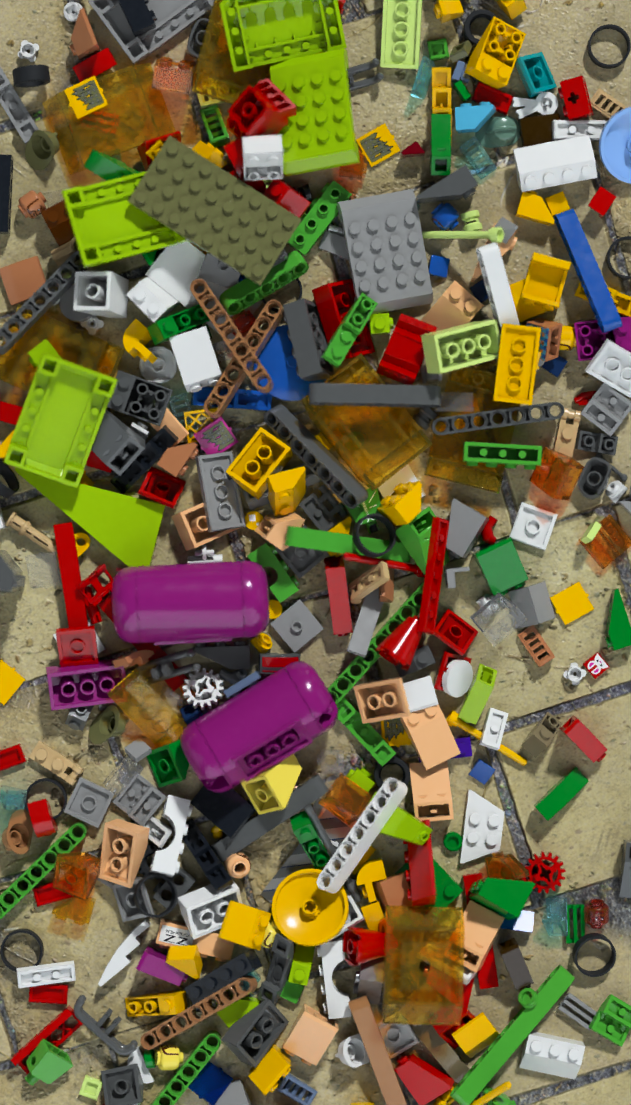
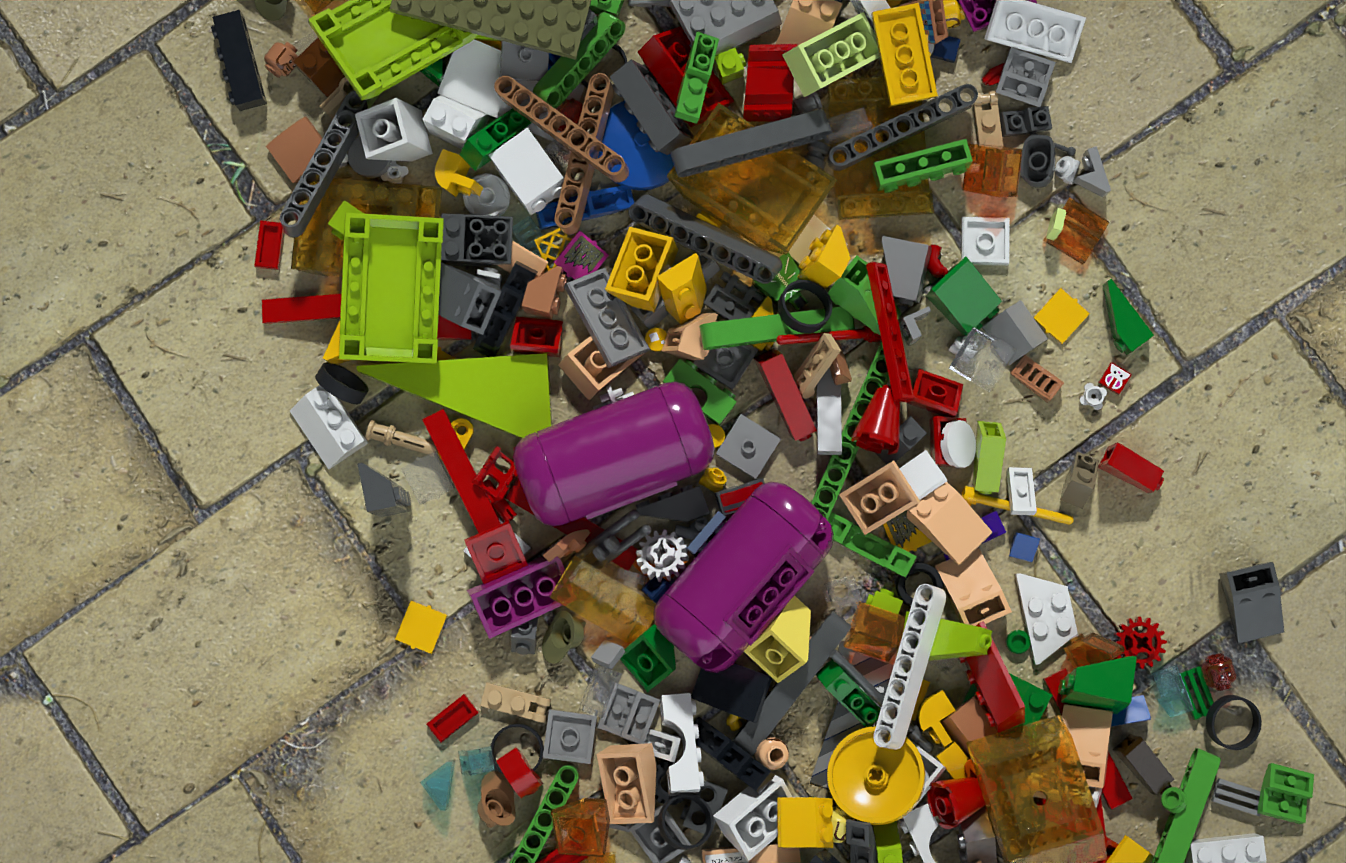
camera: 15 degrees left, 5 degrees down
green slope [534,767,588,821] -> none

